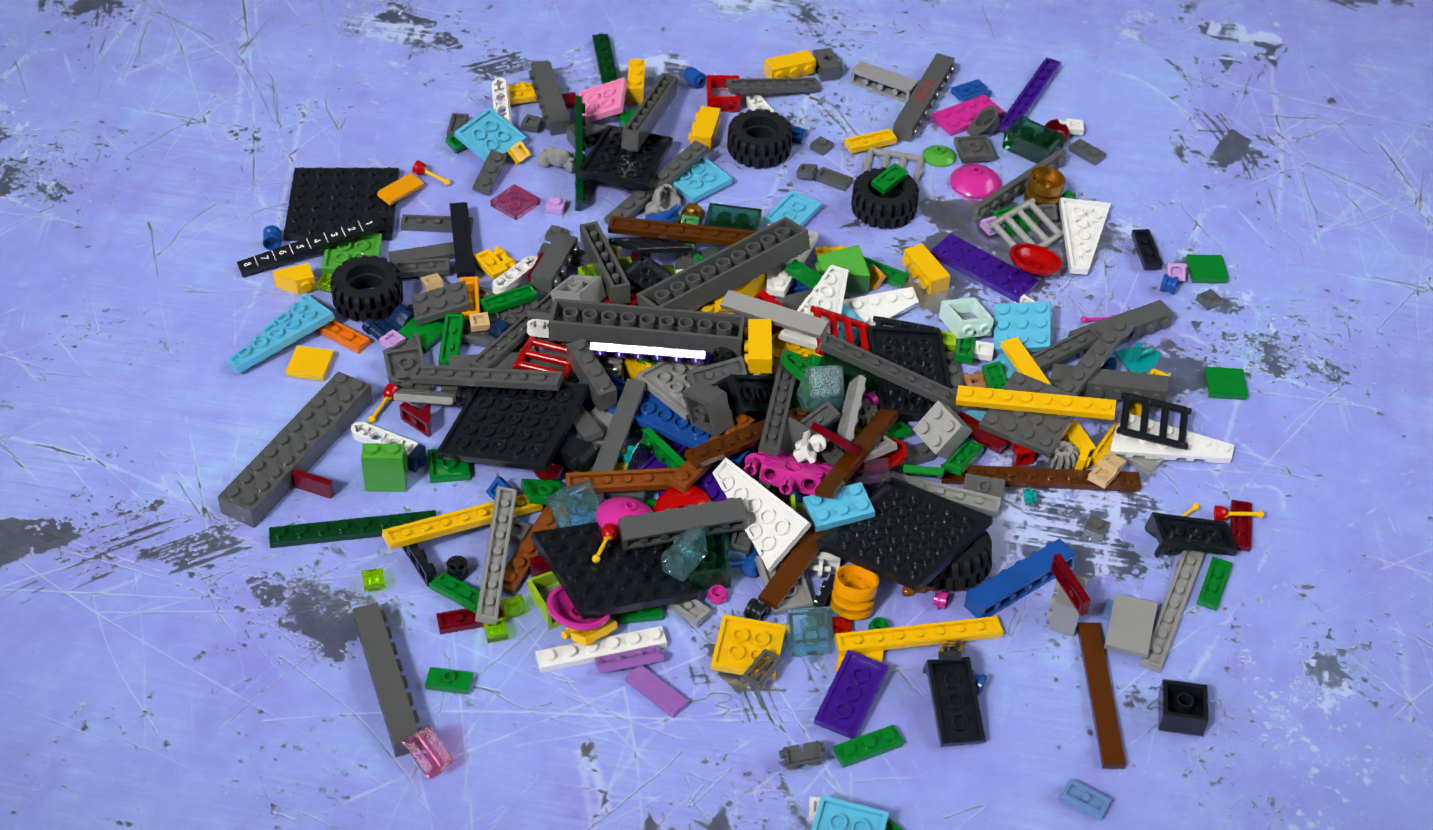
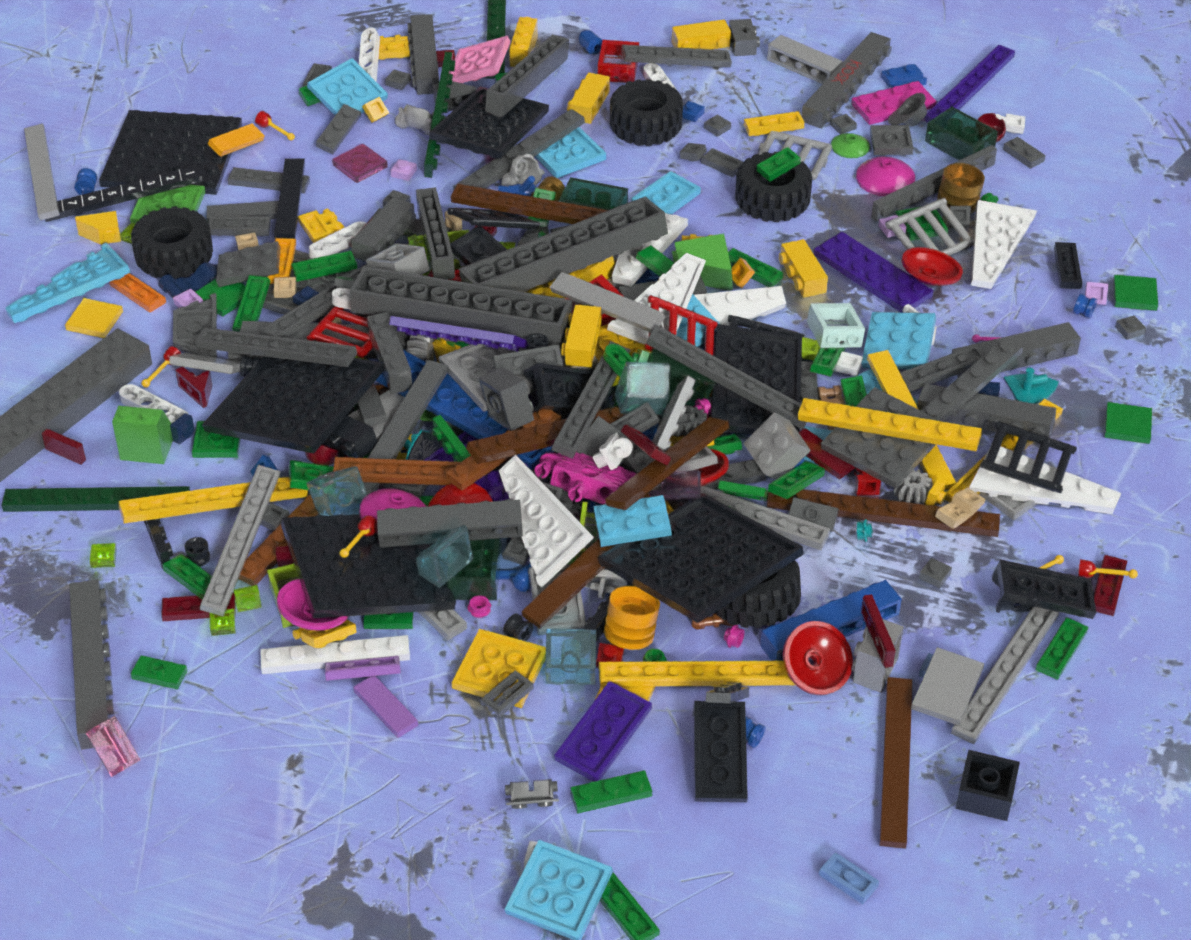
camera: 10 degrees right, 0 degrees up
none -> light grey tile [24,124,60,220]
none -> red dish [783,621,853,695]
none -> dark grey tile [830,114,857,134]

